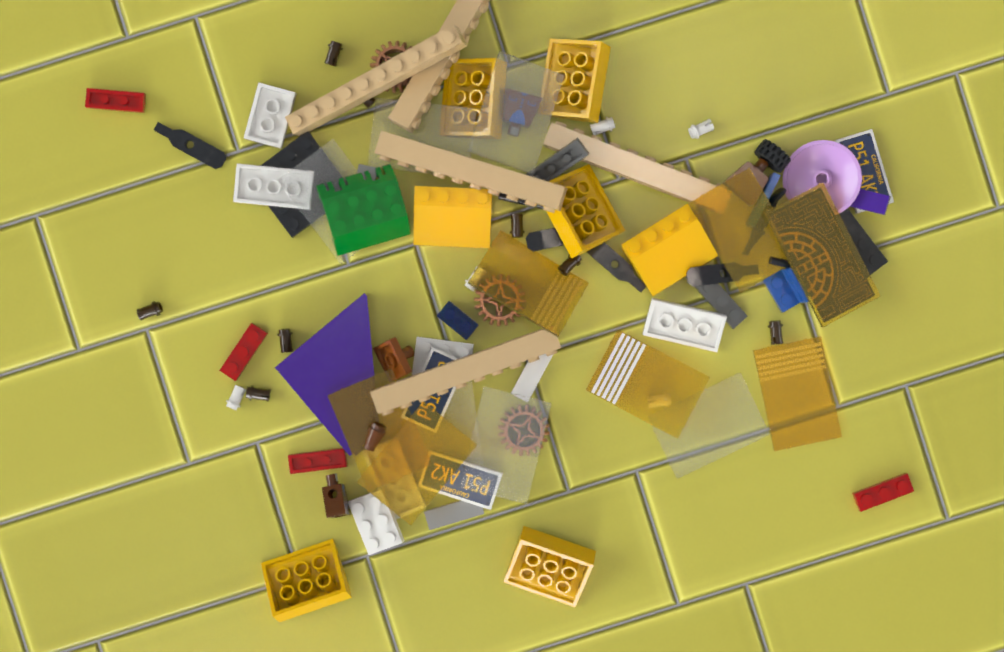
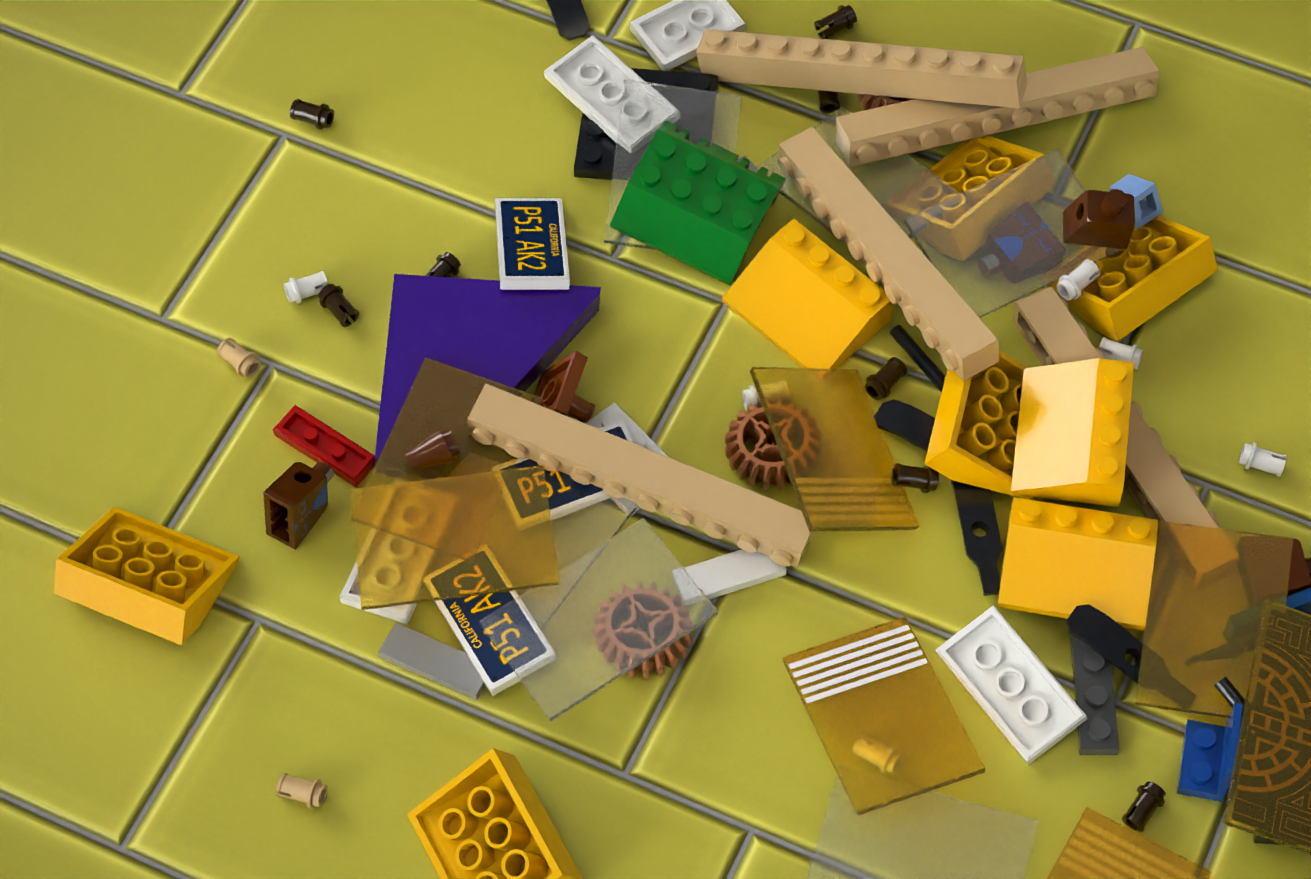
camera: 45 degrees right, 30 degrees down
red plate [219,323,268,381] -> none
white plate [348,488,405,555] -> none
clear blue brick [437,301,479,340] -> none
dark grey plate [525,137,589,182] -> none
none -> tan pin [217,338,261,377]
none -> tan pin [276,773,327,809]
none -> tile [495,198,570,290]
none -> yellow slope [1010,358,1134,507]
none -> white pin [1056,259,1100,300]
none -> reddish brown torso [1063,189,1135,250]
none -> light blue brick [1109,174,1163,229]

